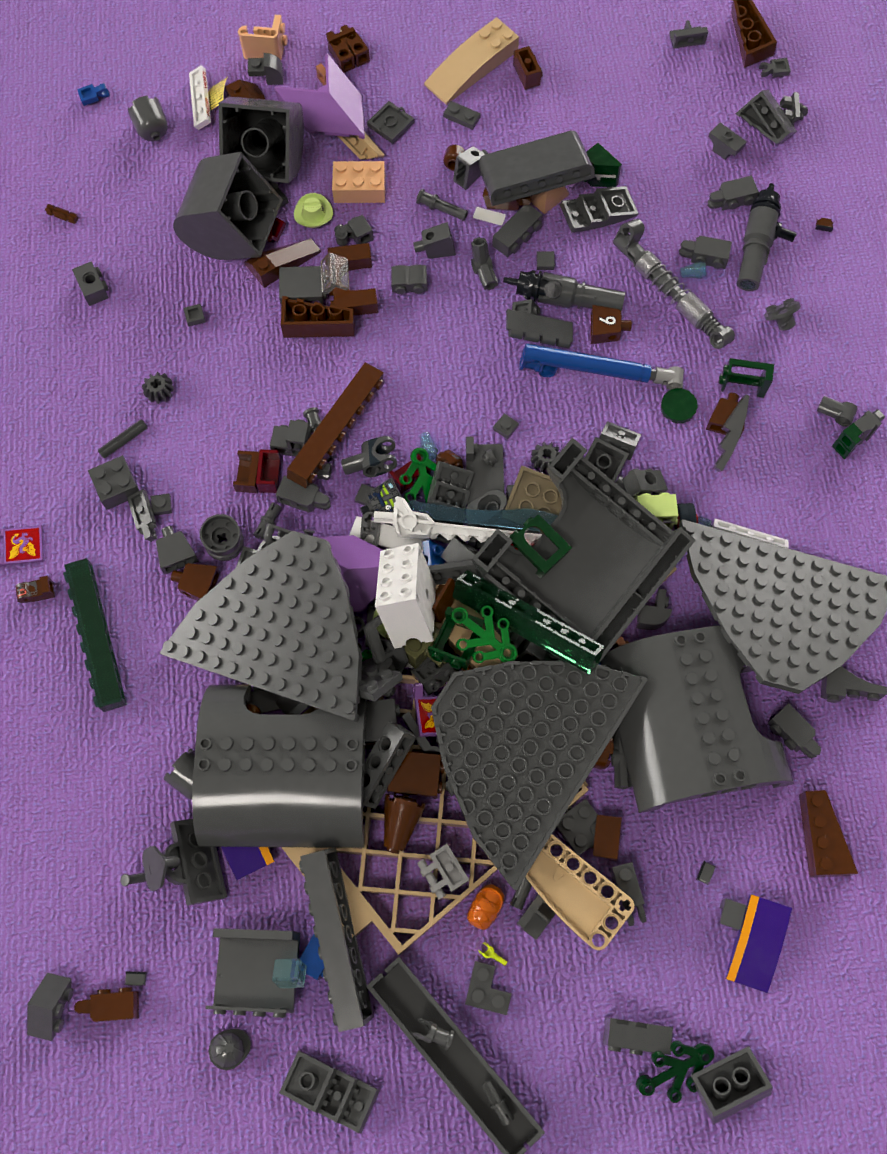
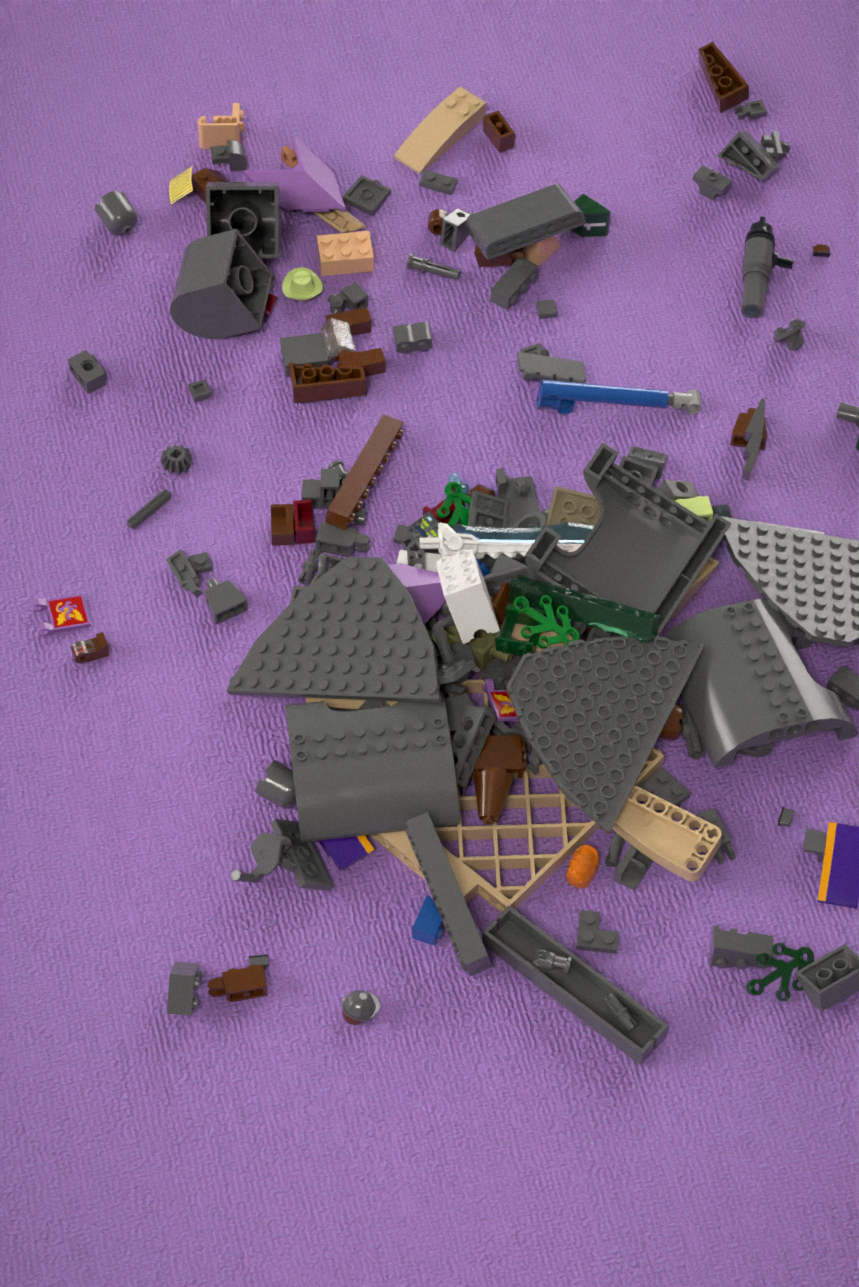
camera: 10 degrees left, 15 degrees down
reddish brown axle [45,204,78,224] -> none
clear green brick [63,558,127,712] -> none
blue plate [77,83,110,106] -> none
dark grey brick [88,455,140,510] -> none
reddish brown torso [171,563,220,601] -> none
white plate [189,65,211,130] -> none
dark grey wheel [200,514,244,561] -> none
dark grey panel [206,928,300,1018] -> none
wedge [244,238,321,288] -> none
clear light blue panel [272,959,307,988] -> none
dark grey slope [279,1050,380,1133] -> none
reddish brown hips [326,25,370,73] -> none
dark grey connector [341,436,397,478] -> none
dark grey torso [413,222,456,259] -> none
light grey plate [417,844,469,900] -> none
dark grey piece [471,237,498,290] -> none
white sticker [473,207,506,226] -> none
neon yellow hand [478,942,508,966] -> none
dark grey plate [493,413,519,440] -> none
dark grey piece [503,270,625,311] -> none
dark green panel [509,514,572,579] -> none
dark grey gear [531,442,560,473] -> none
dark grey slope [560,186,639,233] -> none
reddish brown torso [591,305,632,344] -> none
reddish brown panel [593,815,622,862] -> none
dark grey piece [613,218,735,349] -> none
dark grey brick [636,589,672,630] -> none
dark green tile [660,388,698,423] -> none
dark grey panel [669,20,708,49] -> none
dark grey hinge [679,236,732,269] -> none
clear light blue cone [680,261,707,279] -> none
dark grey hinge [707,175,759,210] -> none
dark green panel [718,358,774,398] -> none

